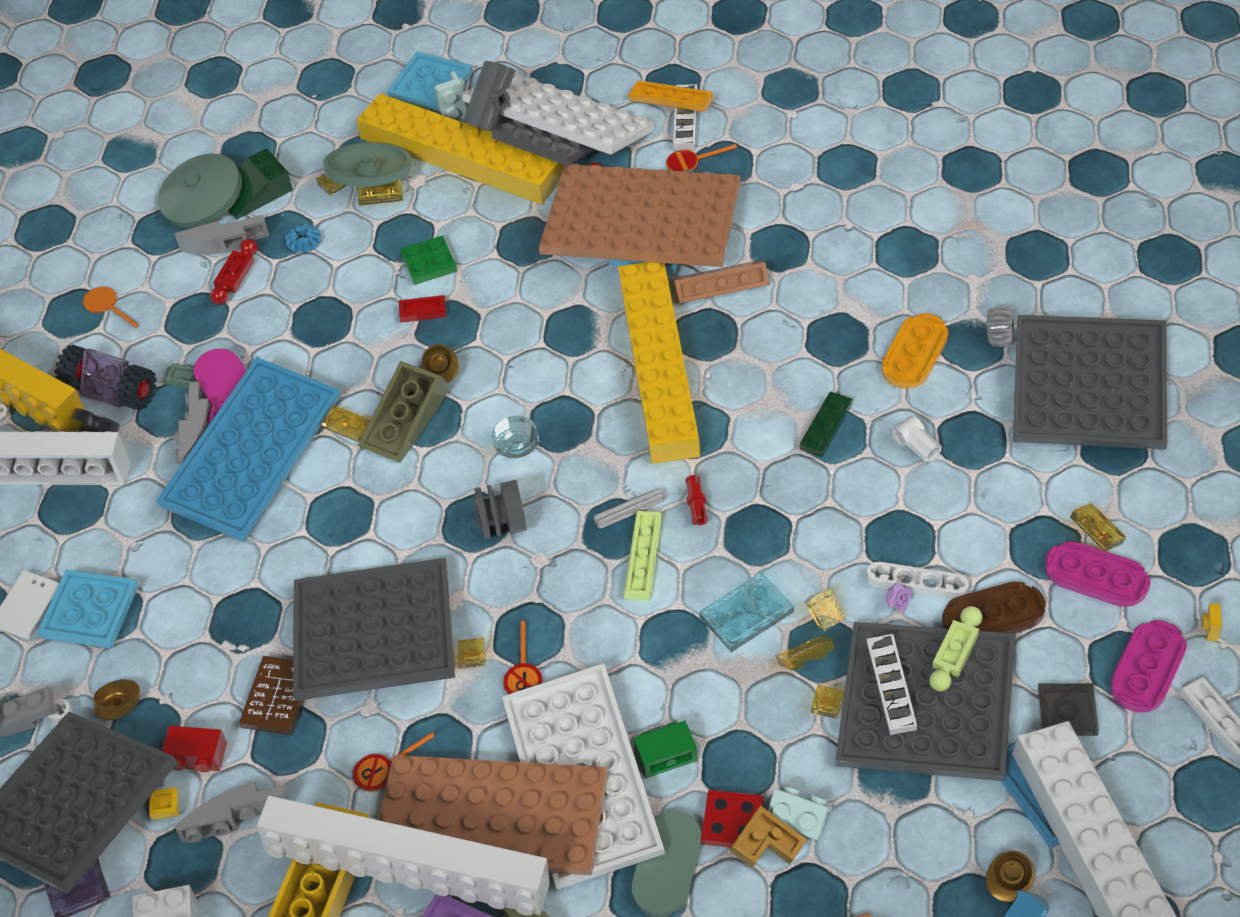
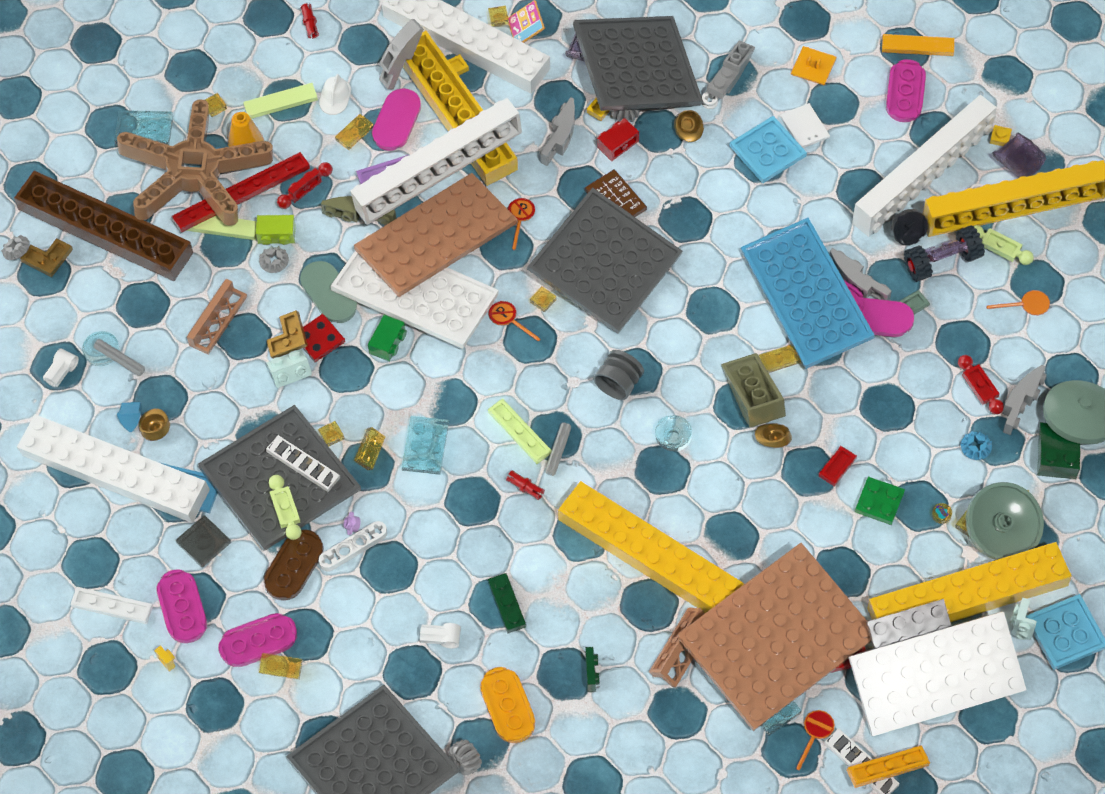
camera: 130 degrees right, 10 degrees up
dark grey panel [462,61,516,132] -> none
clear yellow tile [805,589,846,631] -> none
none -> dark green plate [585,647,600,692]
none -> clear yellow tile [932,503,952,524]
none -> yellowish green plate [974,225,1034,265]

